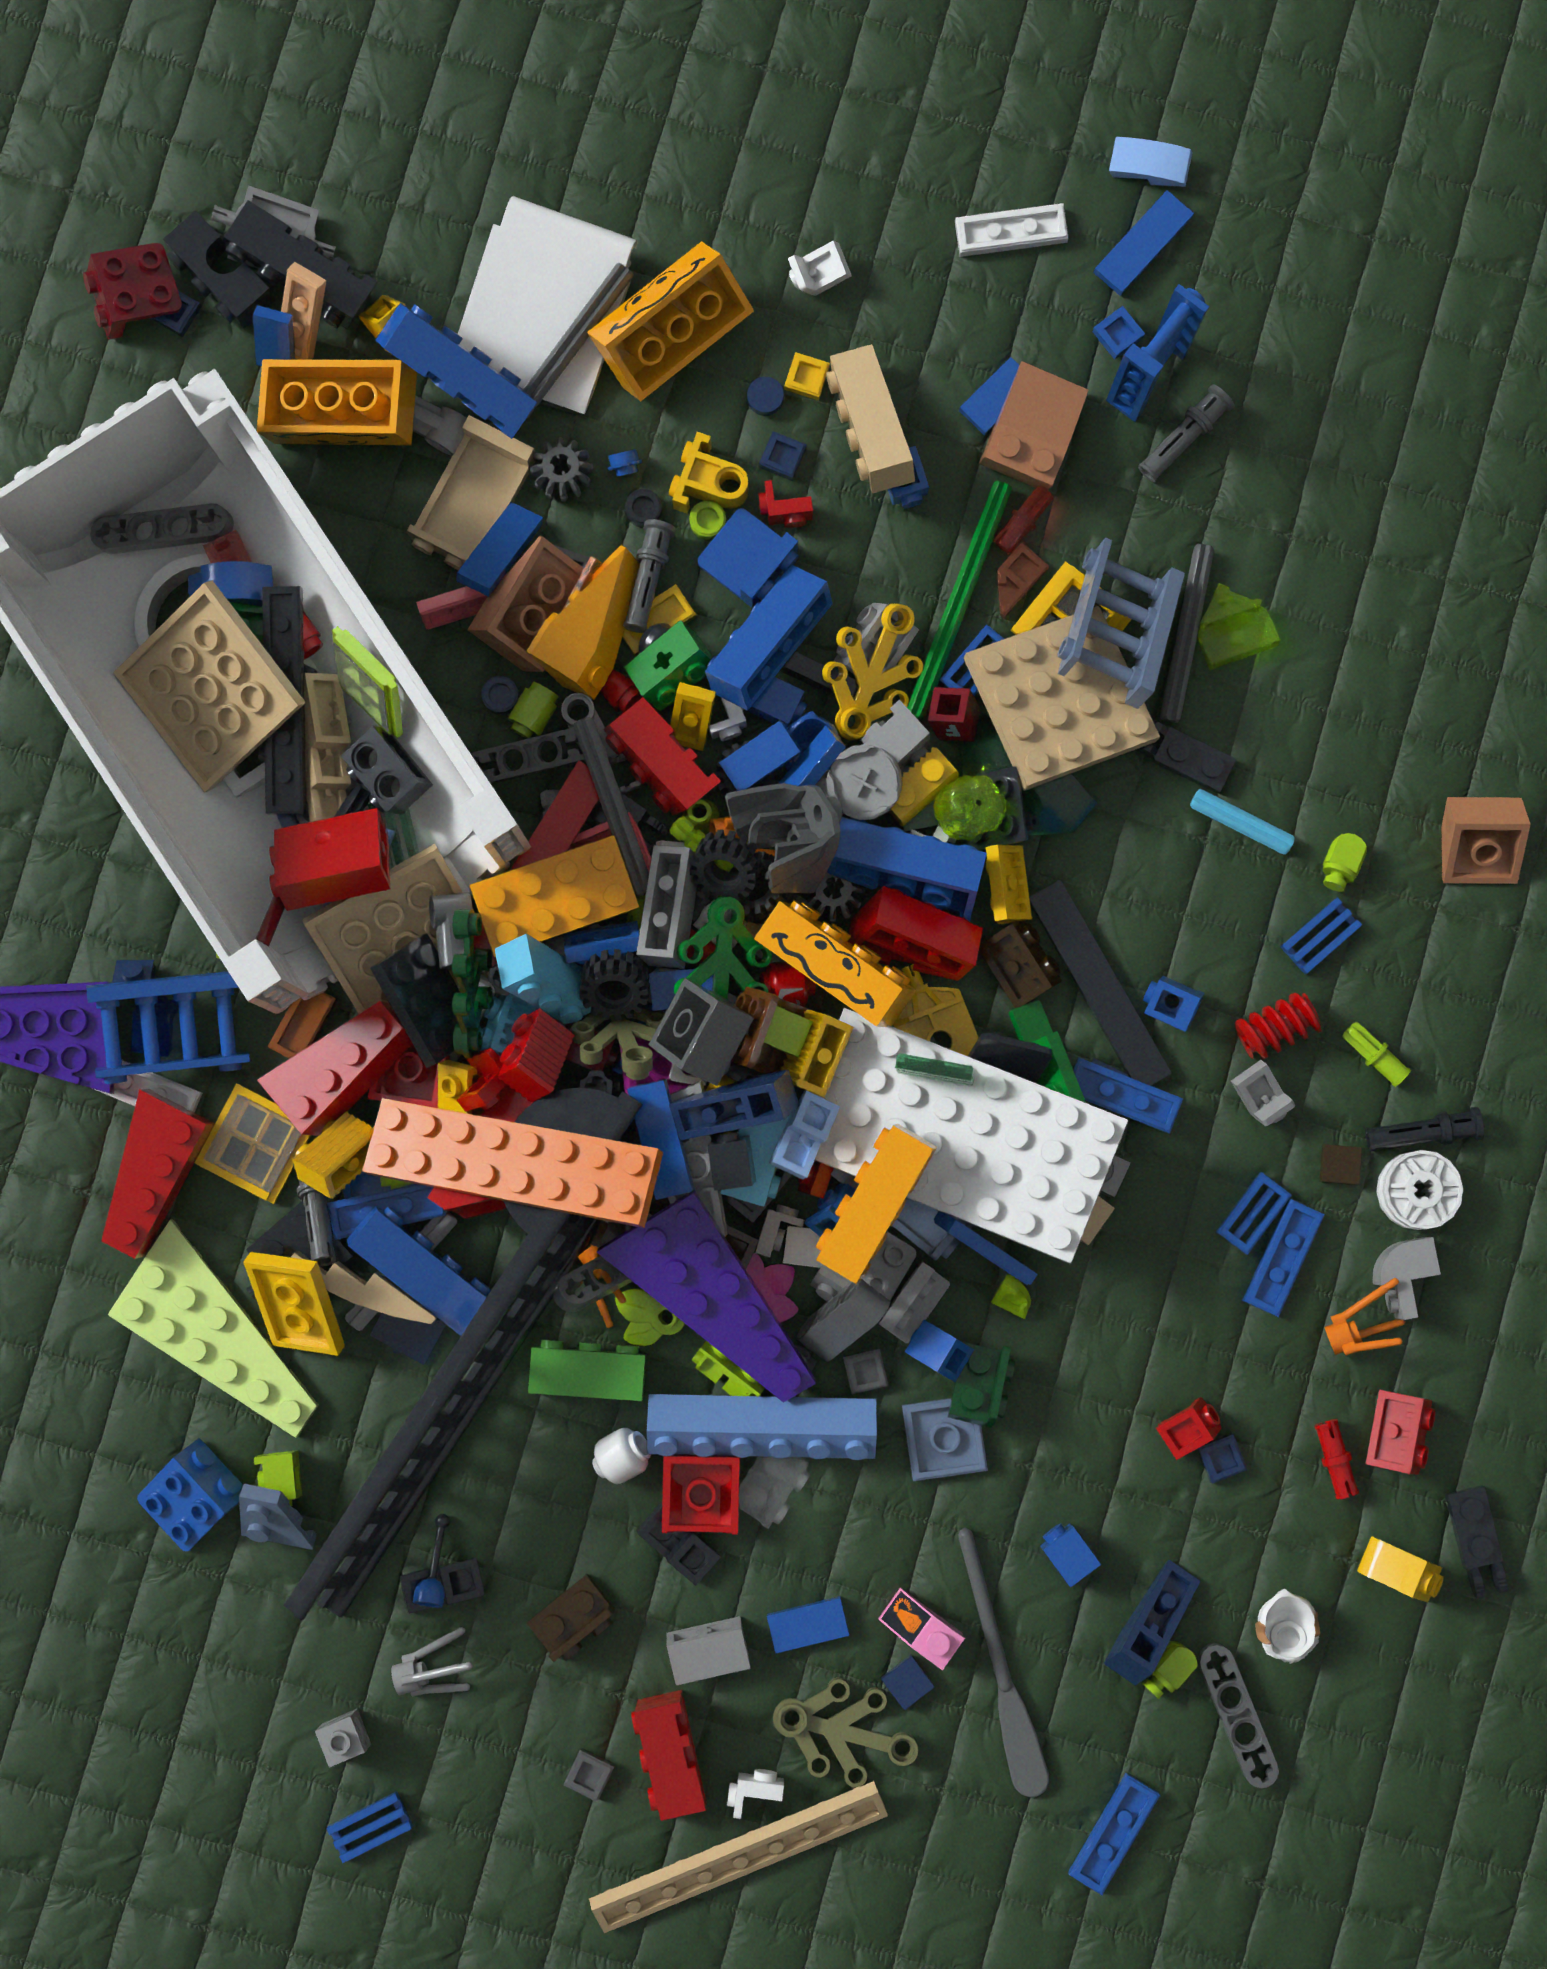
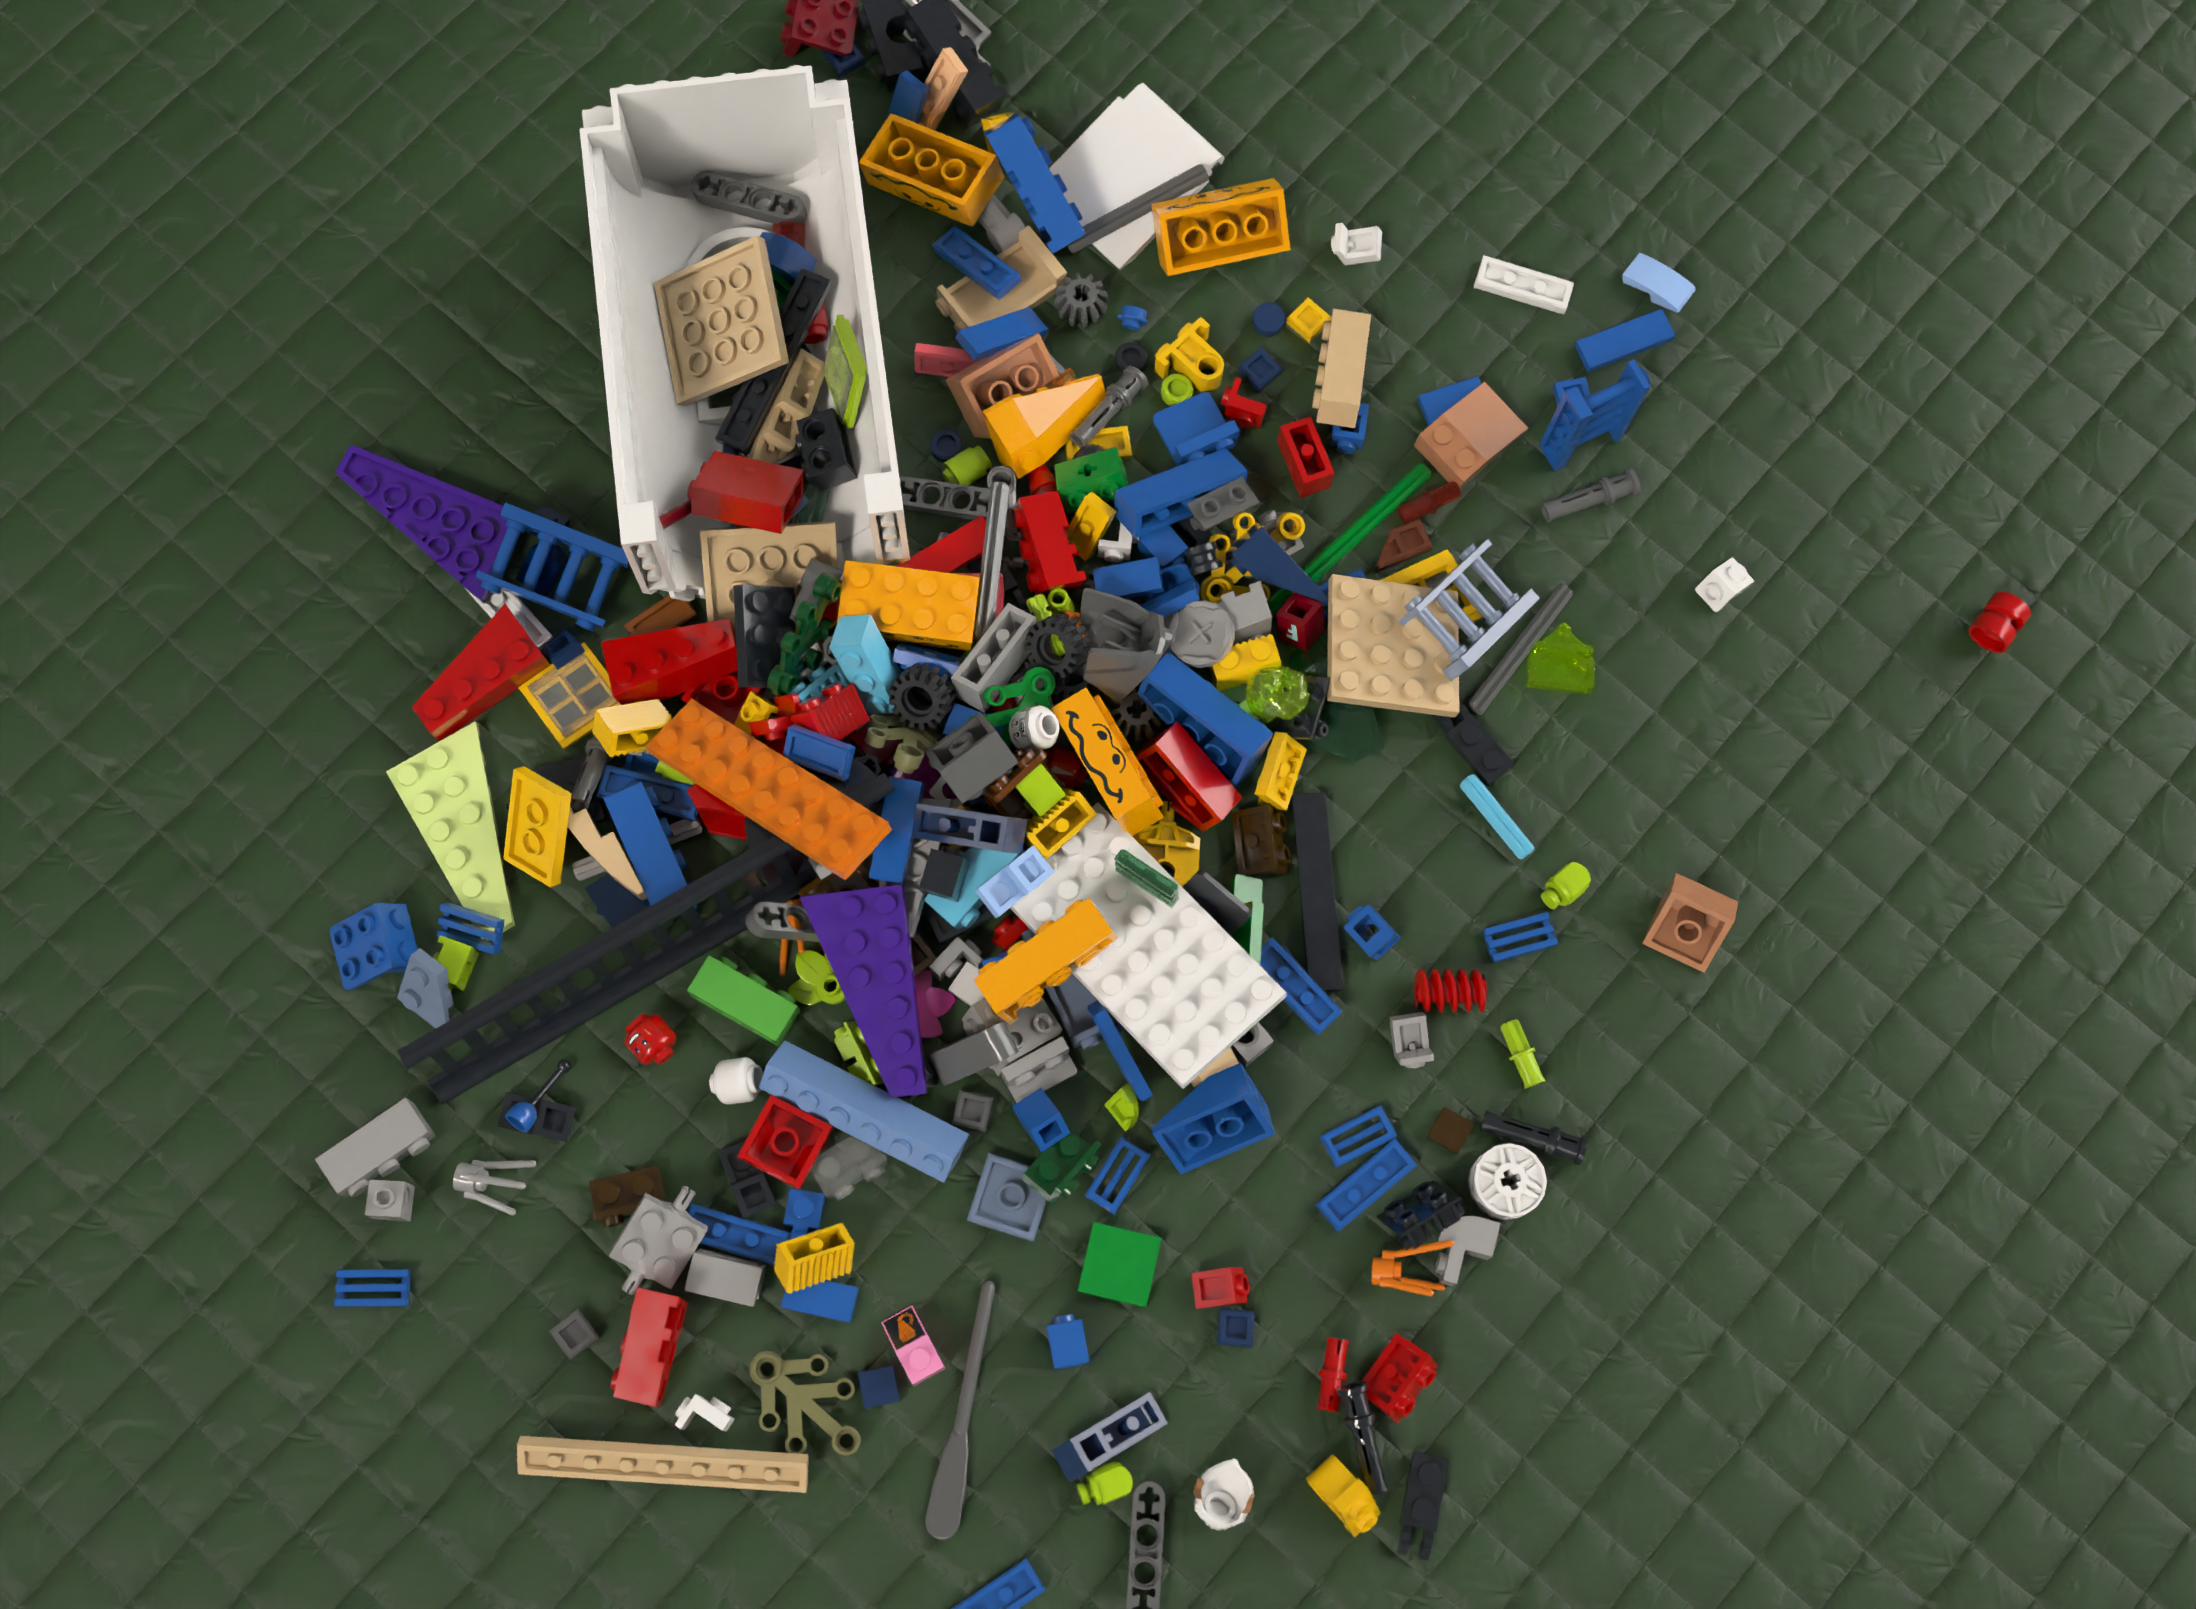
camera: 20 degrees right, 10 degrees down
none -> light grey brick [315,1098,436,1198]
none -> blue tile [437,902,504,955]
none -> dark blue tile [540,629,585,670]
none -> light grey plate [609,1186,708,1295]
none -> red head [624,1013,677,1065]
none -> blue tile [688,1204,791,1266]
none -> yellow brick [774,1223,855,1294]
none -> blue tile [783,724,855,781]
none -> blue plate [783,1189,825,1239]
none -> blue tile [932,226,1021,300]
none -> white head [1009,705,1059,751]
none -> green tile [1078,1222,1162,1308]
none -> blue tile [1085,1136,1151,1215]
none -> blue slope [1151,1063,1275,1174]
none -> black wheel [1184,541,1223,576]
none -> dark grey hinge [1187,477,1259,531]
none -> dark blue slope [1229,522,1328,602]
none -> red brick [1277,416,1334,498]
none -> black pin [1336,1381,1388,1495]
none -> black hinge [1376,1180,1465,1251]
none -> white bracket [1695,557,1754,612]

